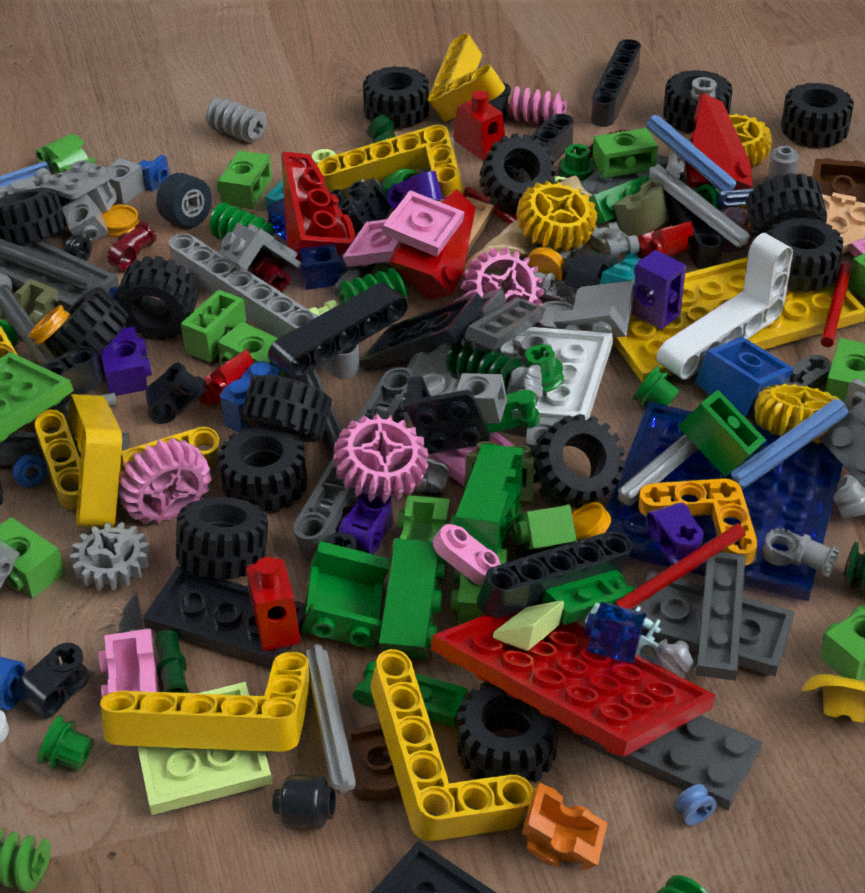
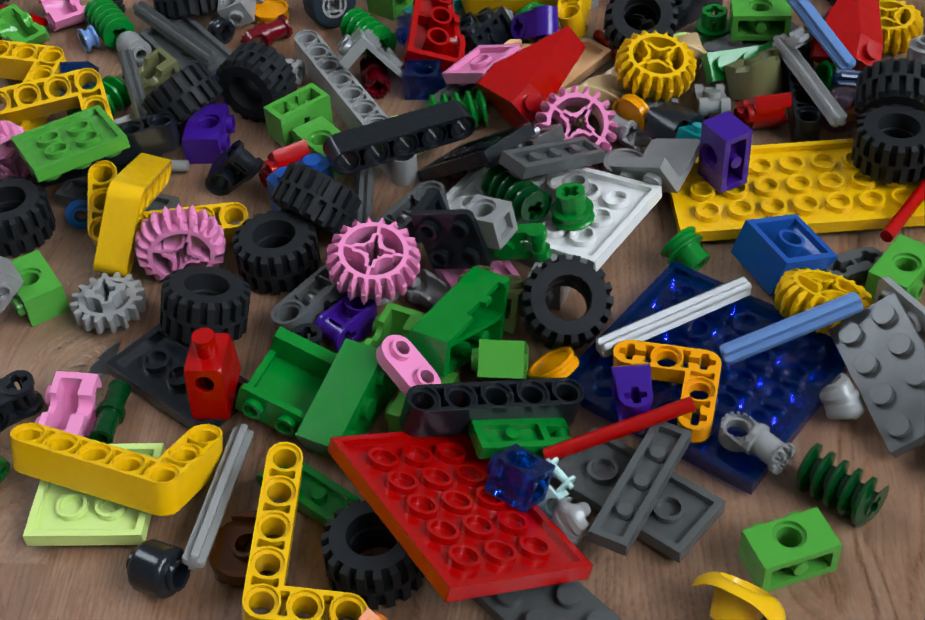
camera: 20 degrees right, 0 degrees up
light orange piece [28,305,70,345] -> none
bright pink plate [382,190,464,257] -> none
yellowish green slope [493,601,564,651] -> none
light grey arm [507,365,543,402] -> none
white beam [656,233,793,380] -> none
green brick [678,390,766,477] -> none

